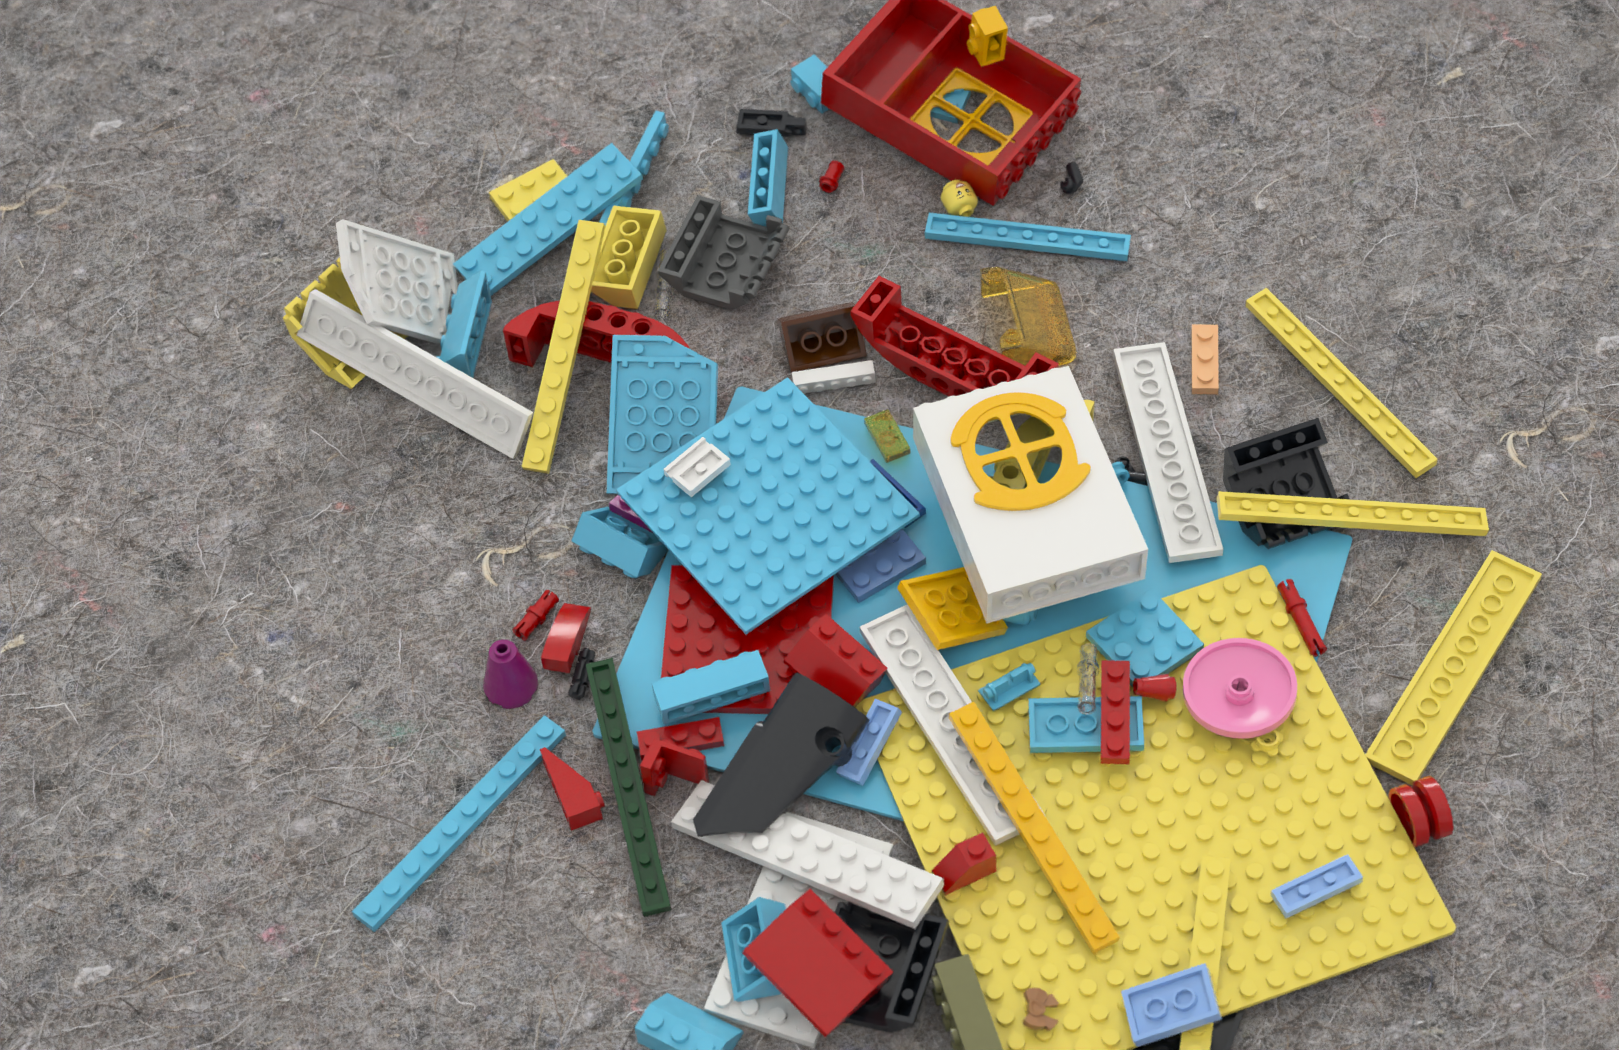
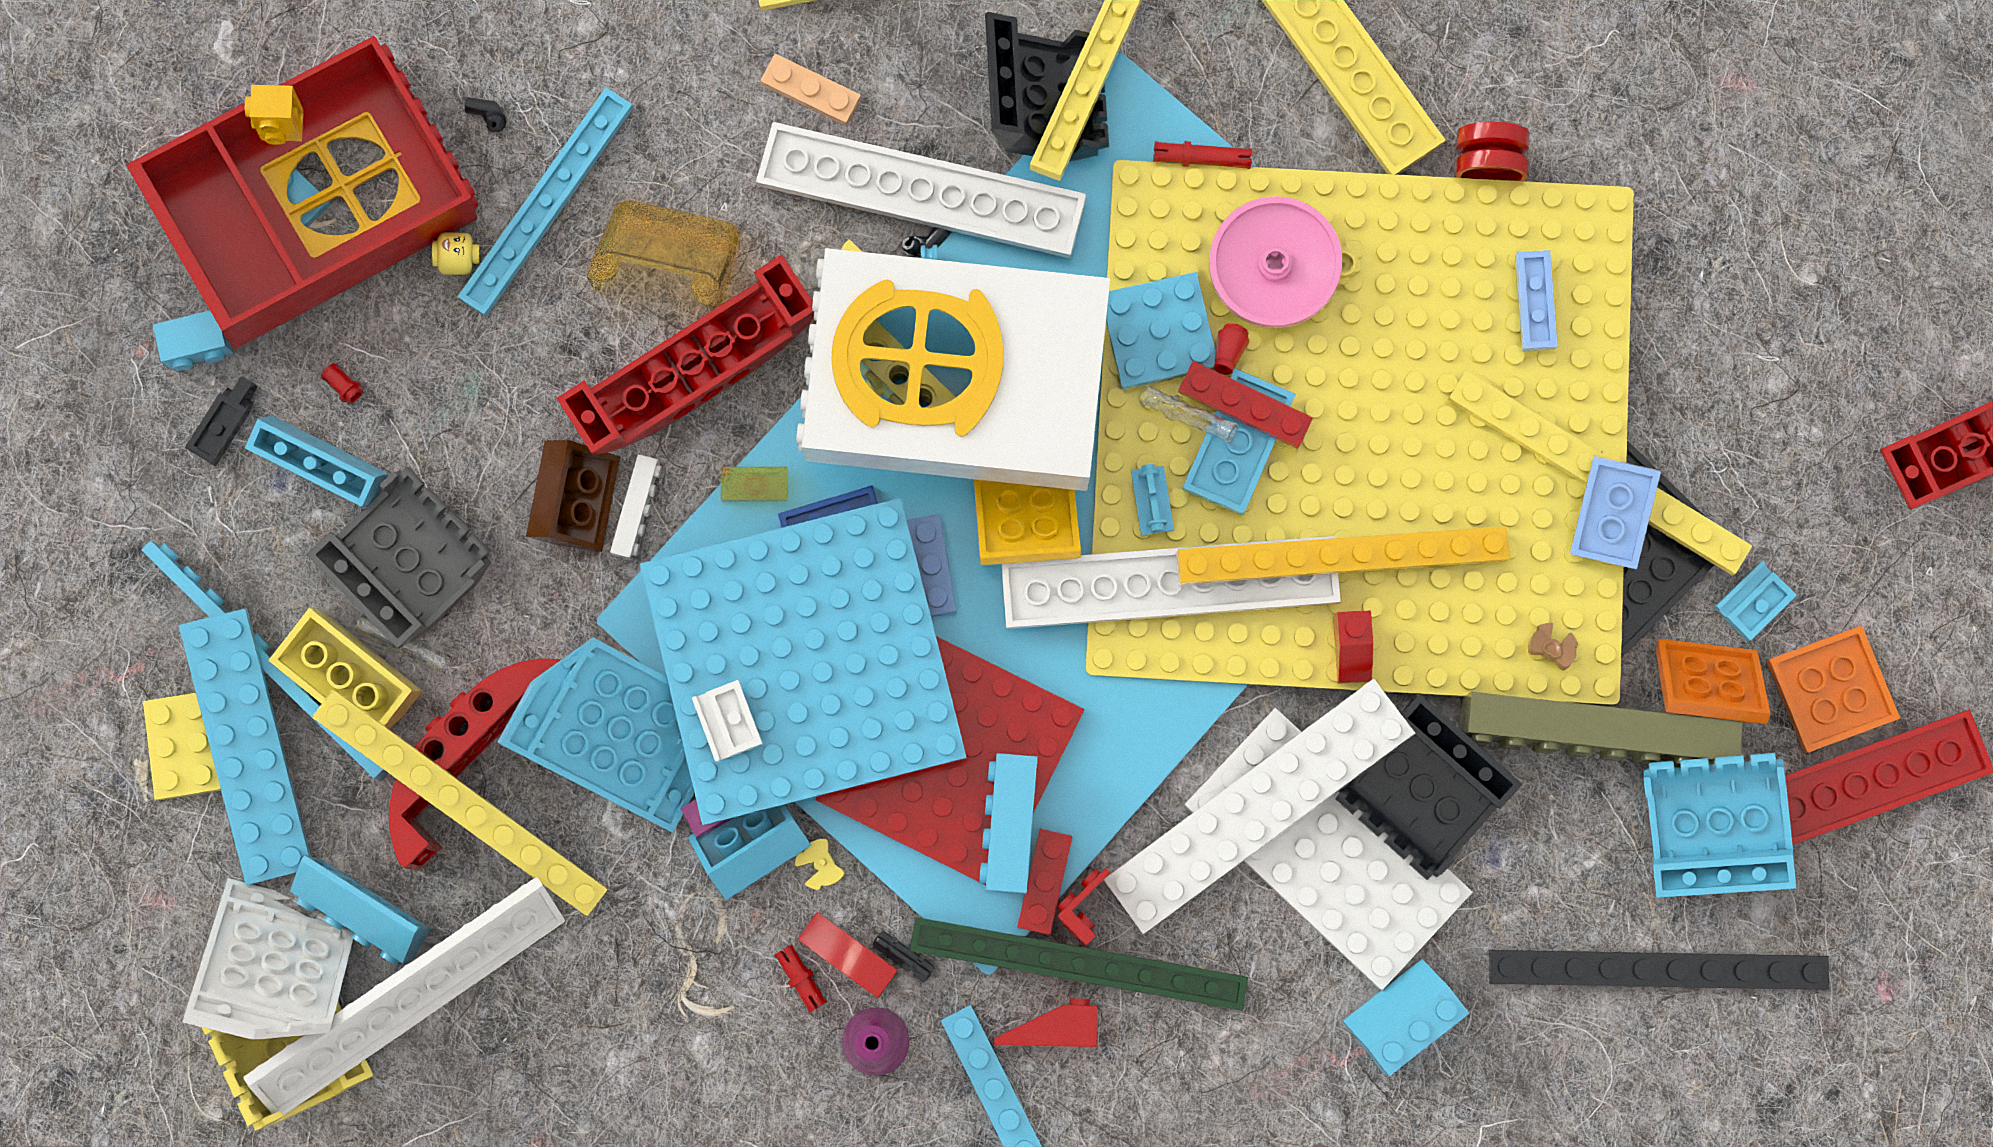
camera: 70 degrees left, 25 degrees up
black panel [693,673,870,837] -> none
medium azure slope [721,897,786,1002] -> none
red slope [742,888,893,1037] -> none
red slope [783,614,888,707] -> none
light blue plate [836,698,902,786] -> none
none -> light yellow piece [795,838,845,890]

